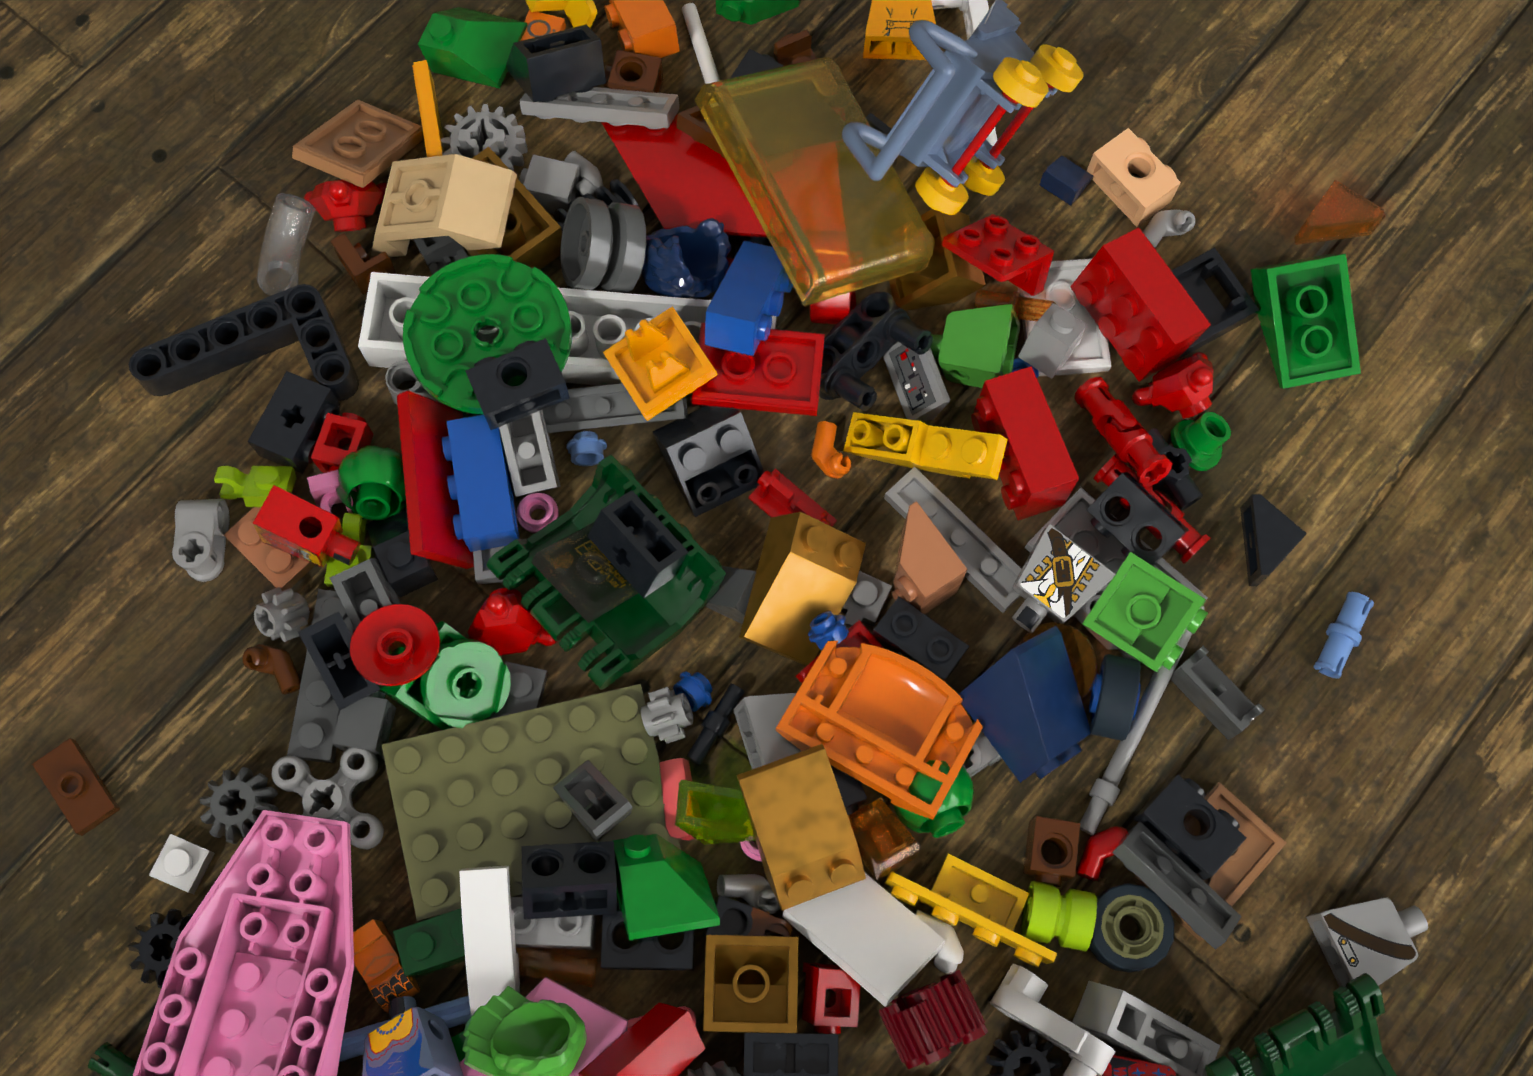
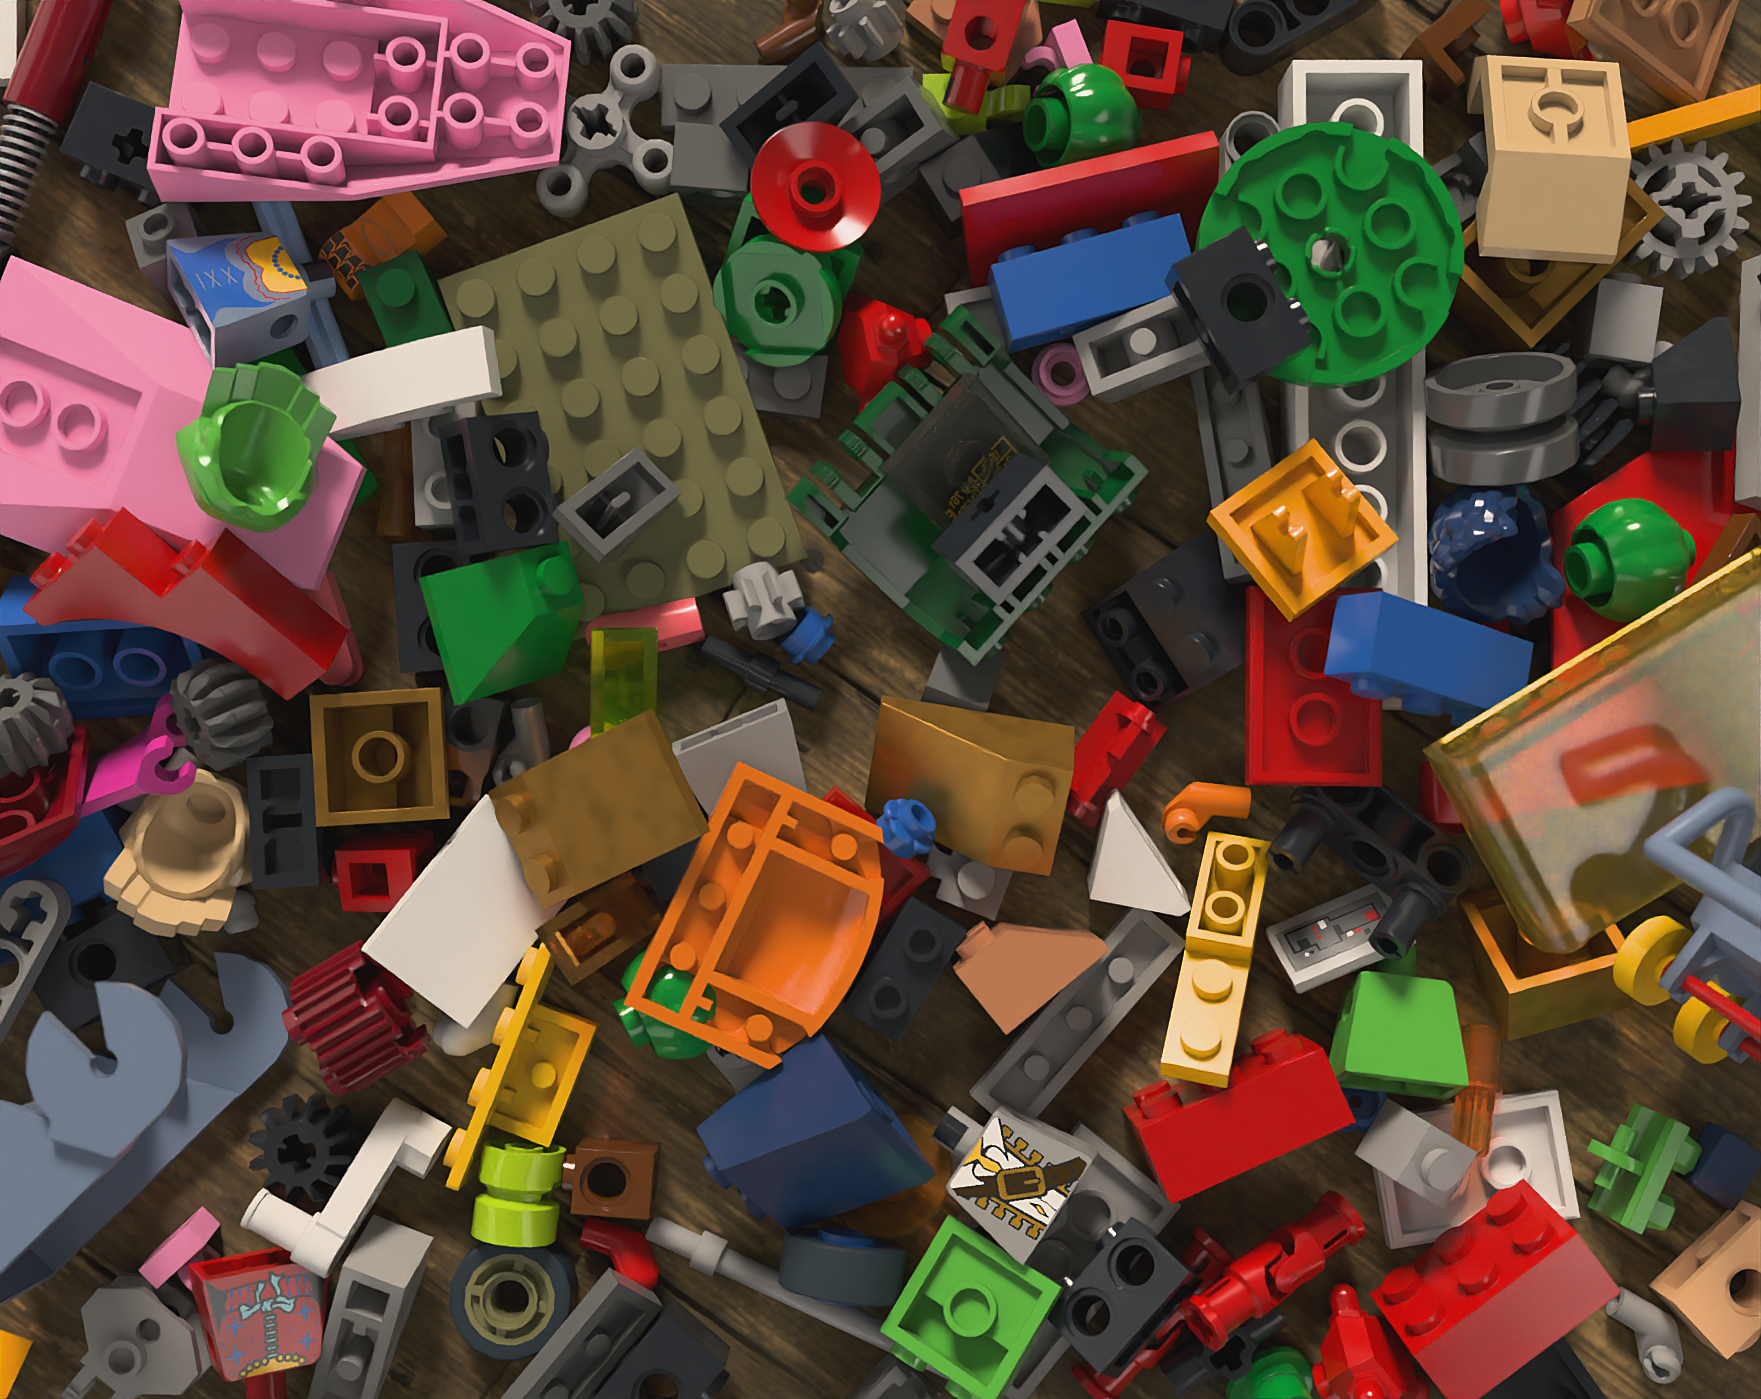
camera: 85 degrees right, 15 degrees up
medium blue plate [566,431,607,466] -> none
red bracket [942,214,1054,296] -> none
none -> white slope [1087,788,1191,916]
none -> green plant [1563,498,1696,623]
none -> bright green hips [1586,1102,1702,1235]
none -> black slope [1635,317,1742,452]

